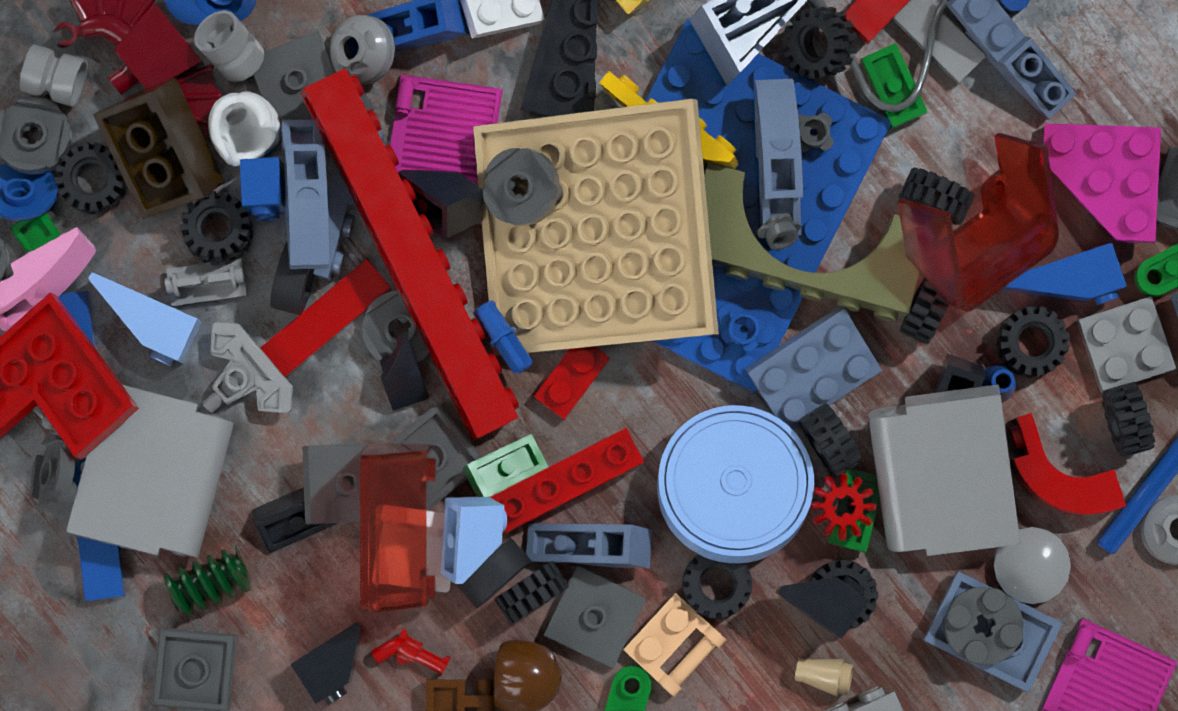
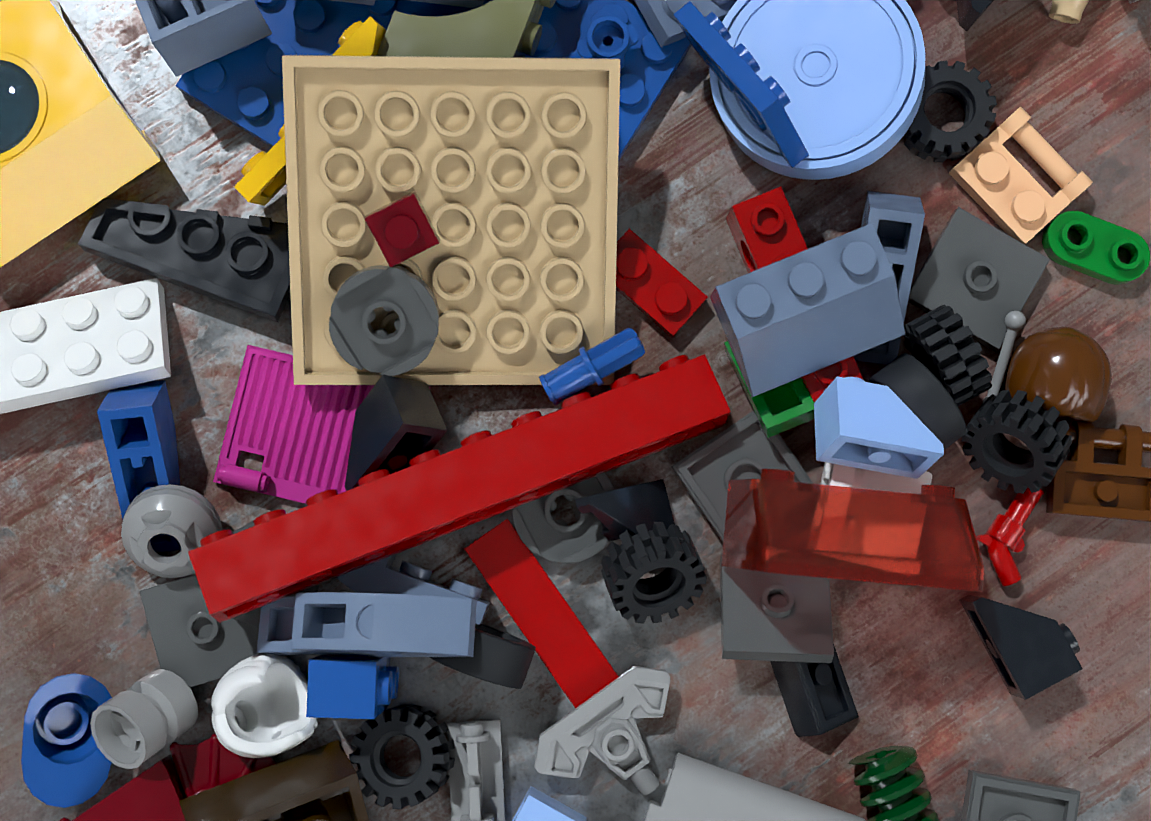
camera: 80 degrees left, 0 degrees up
none -> dark red plate [364,191,440,268]
none -> black tyre [601,522,707,624]
none -> blue wing [673,1,809,168]
none -> sand blue slope [710,223,905,397]
none -> black tyre [961,390,1072,494]
none -> light grey hinge [983,311,1026,403]

